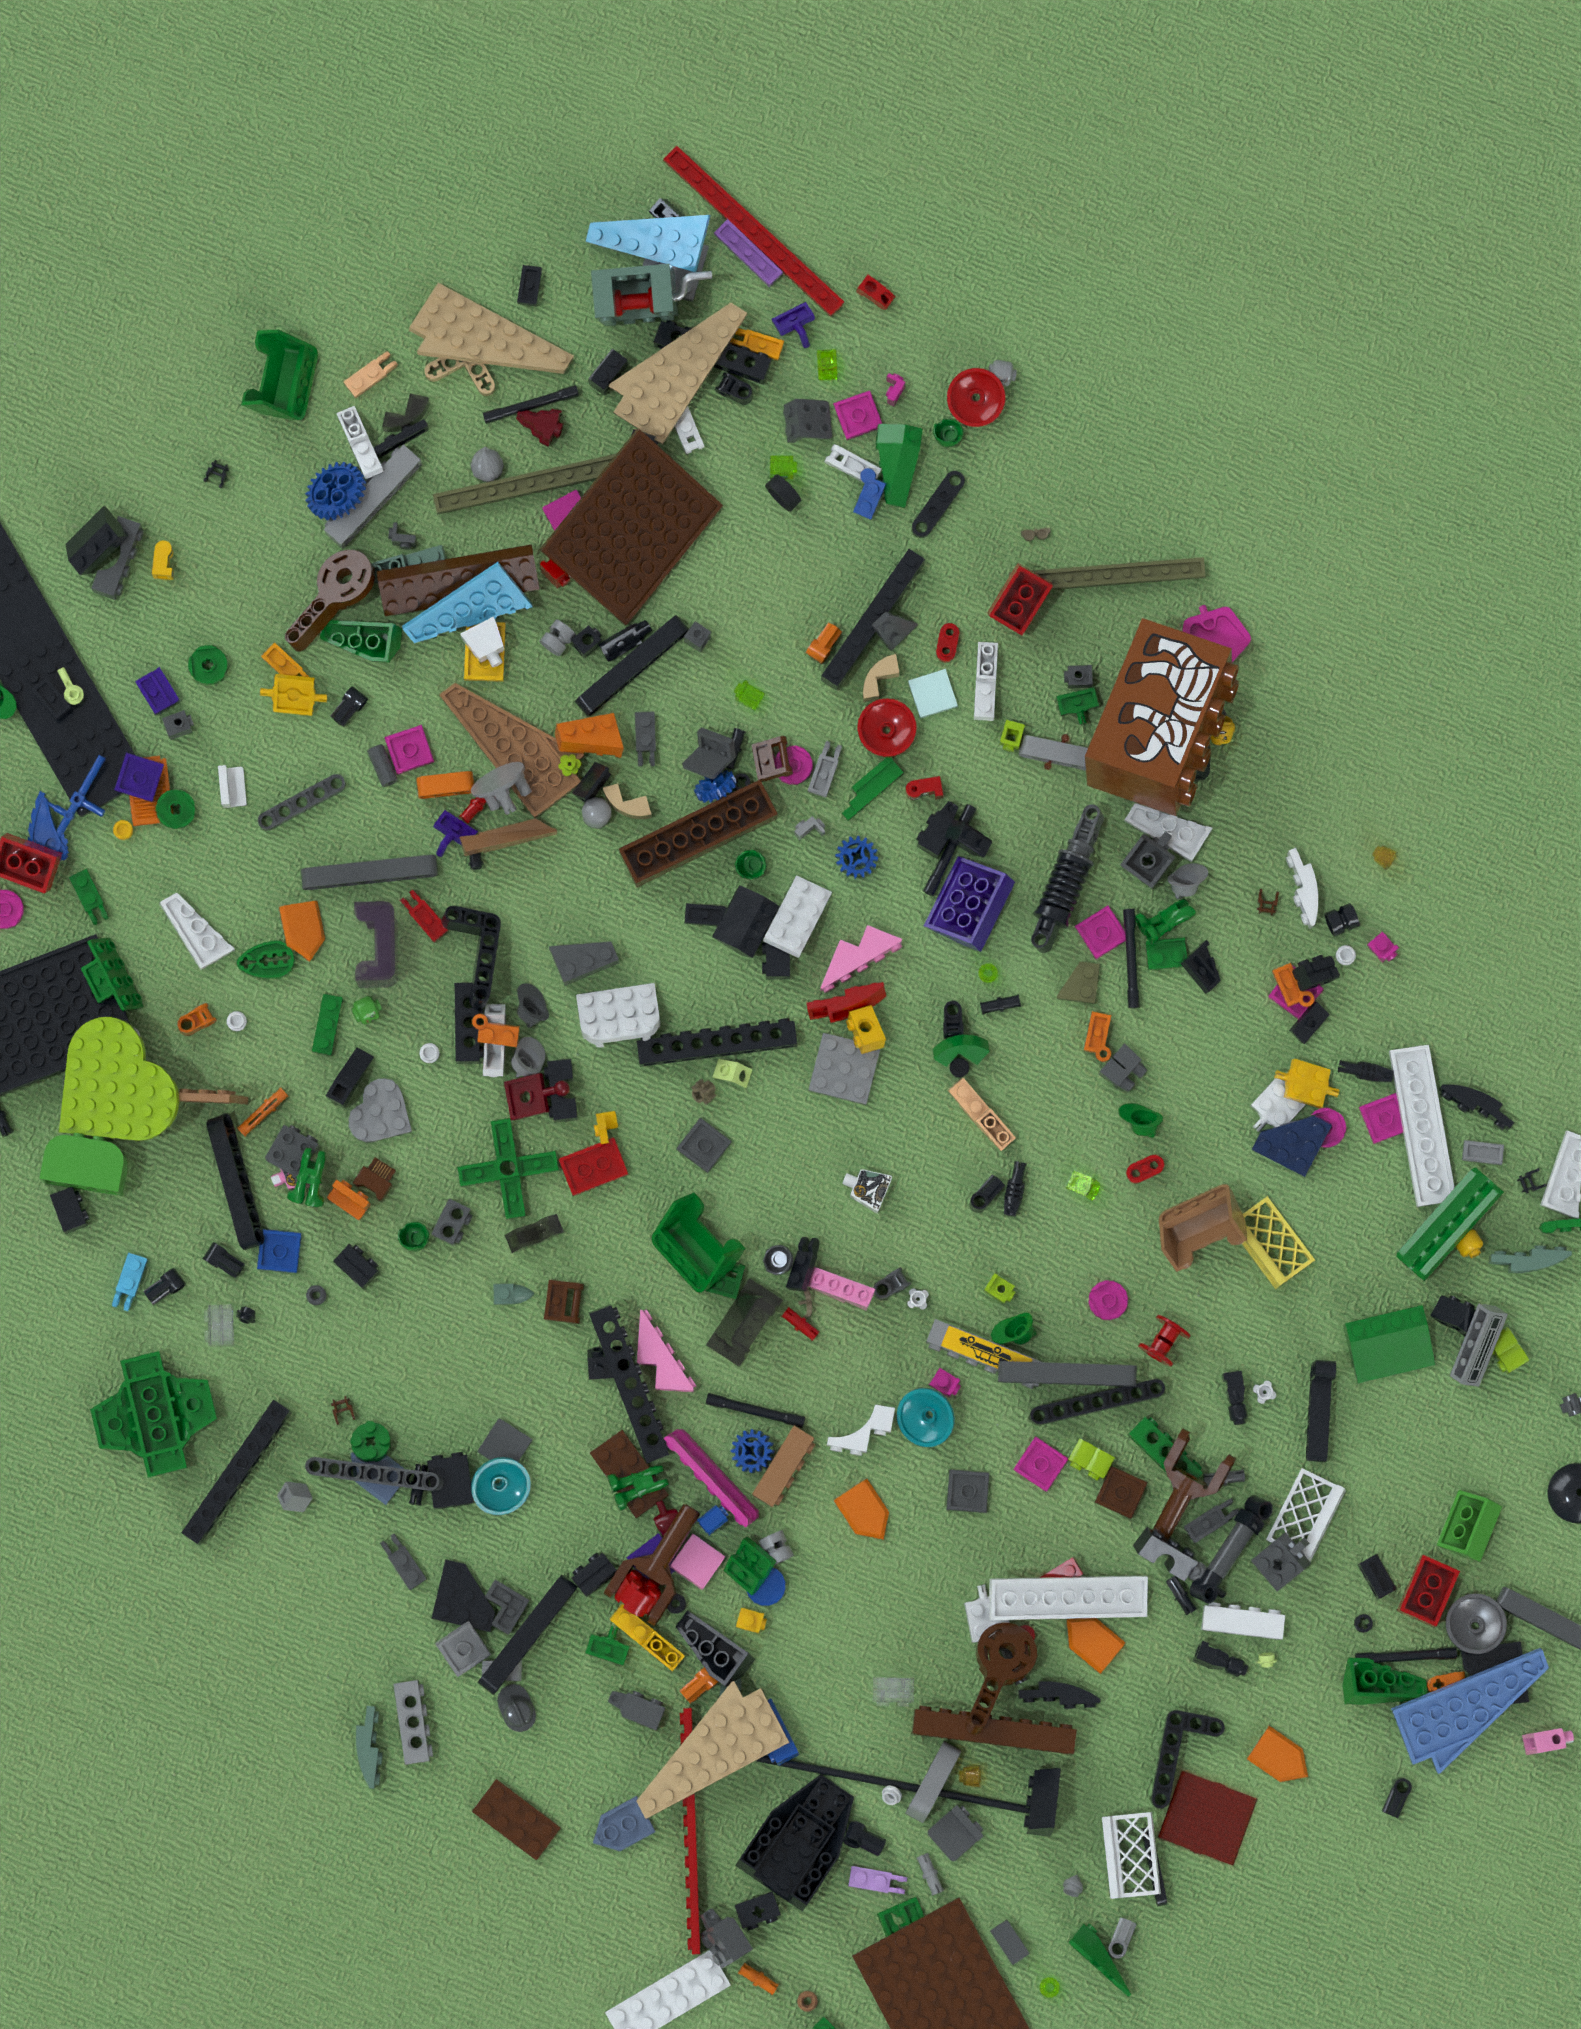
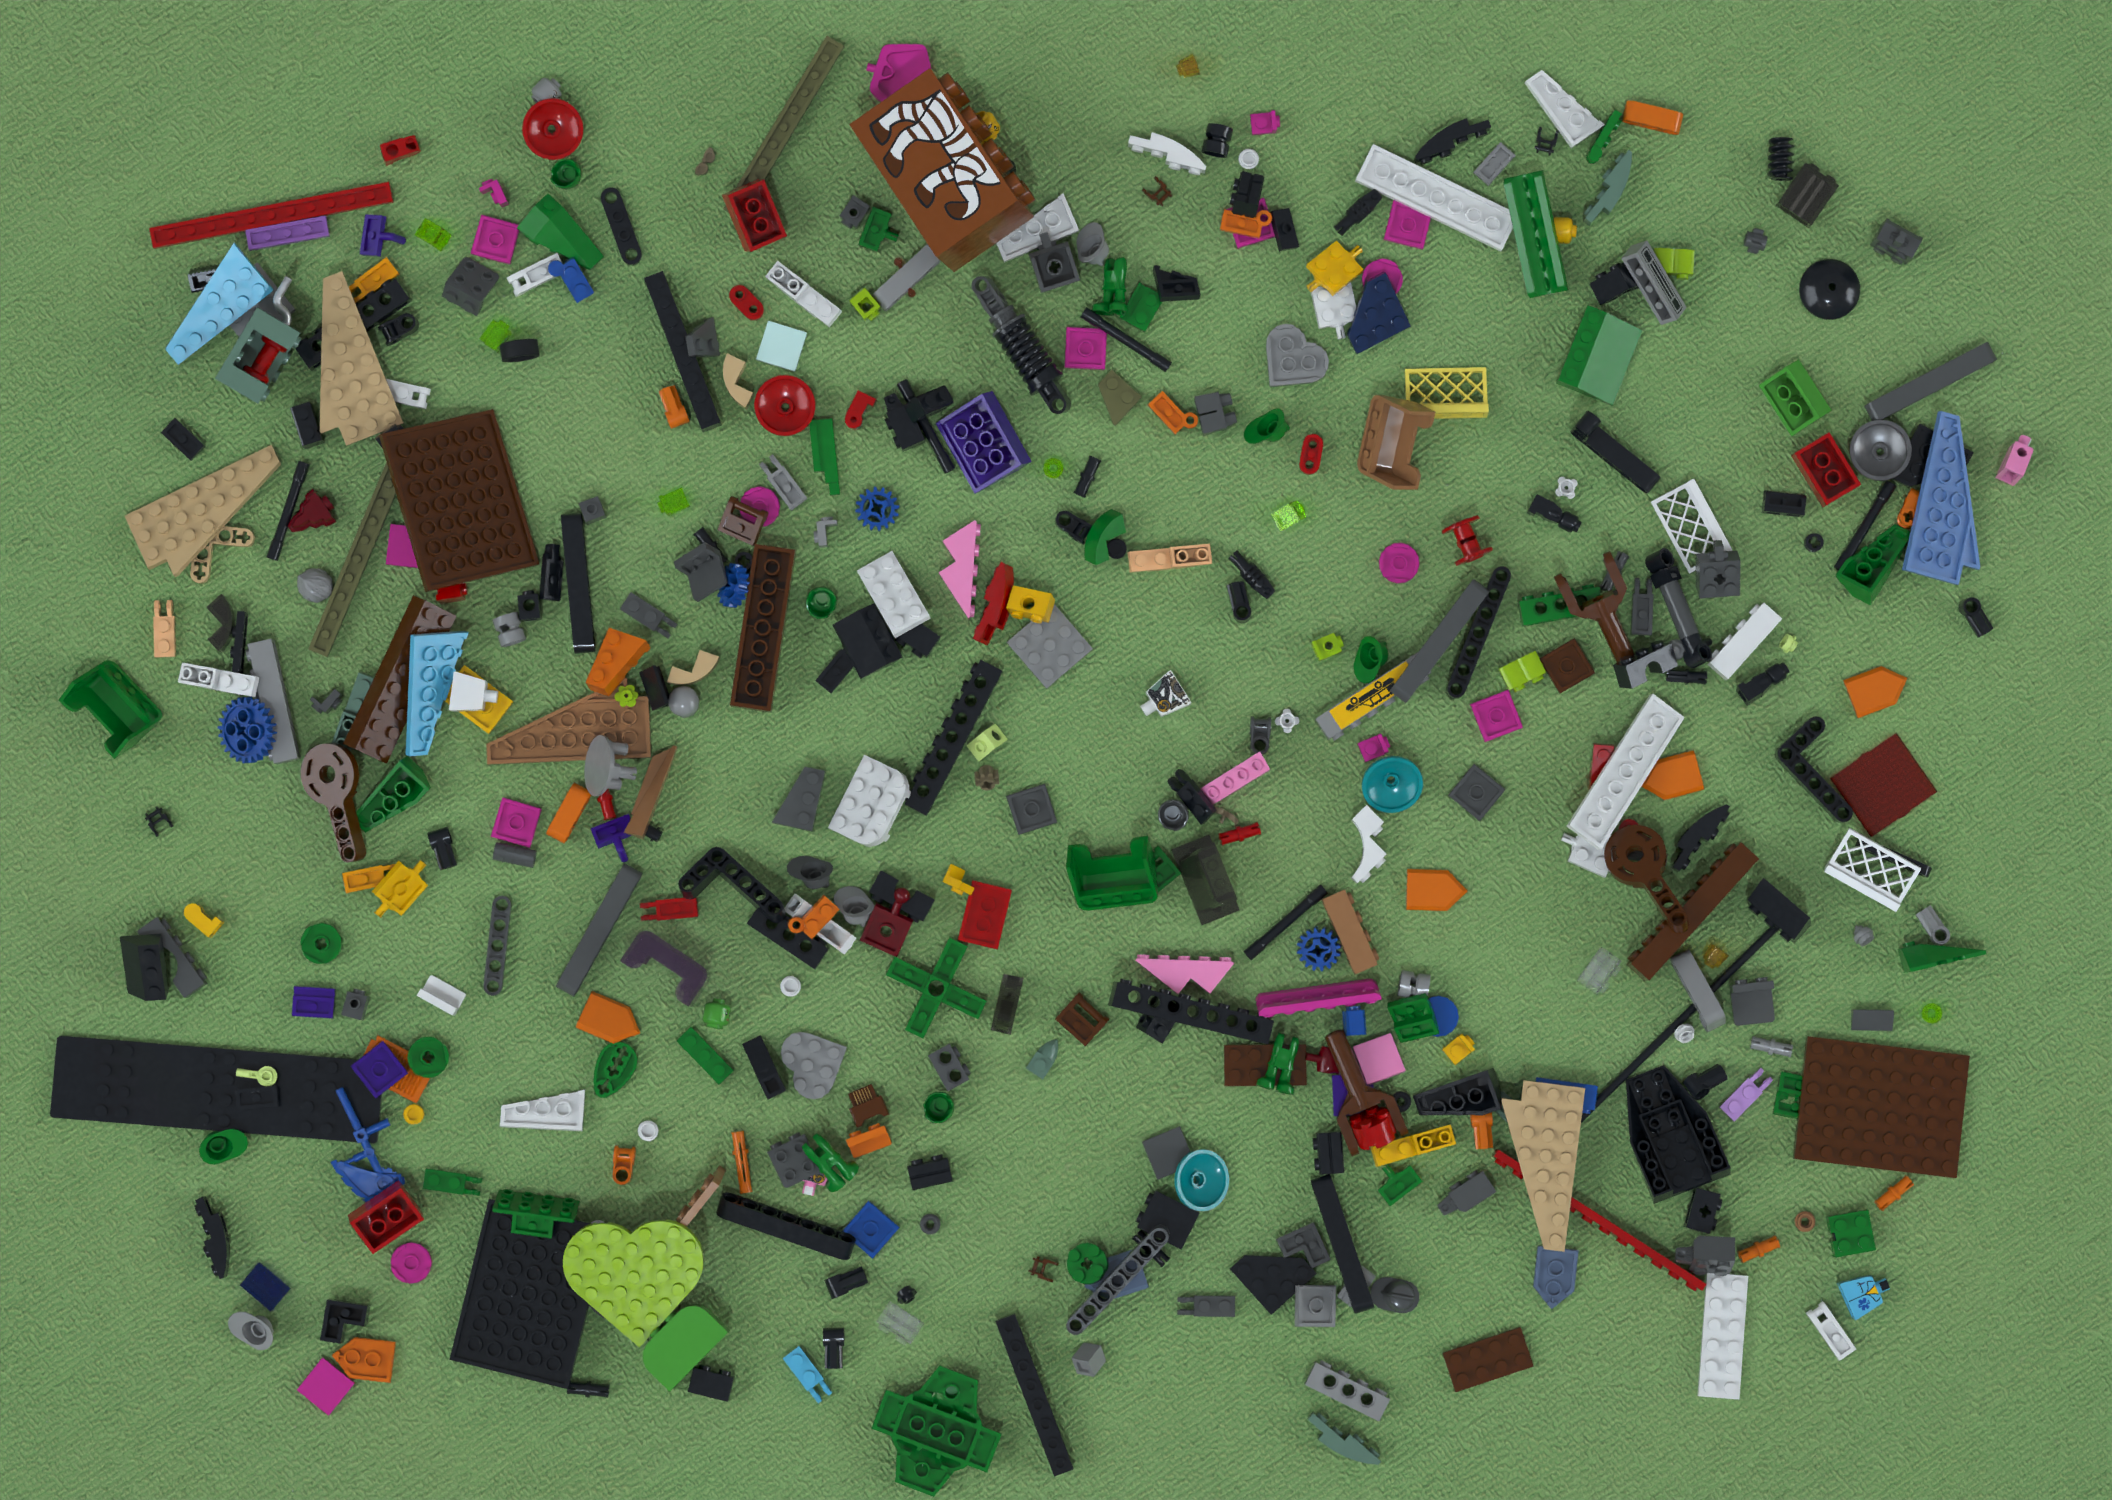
camera: 55 degrees left, 5 degrees up
none -> light grey plate [1266,324,1329,387]

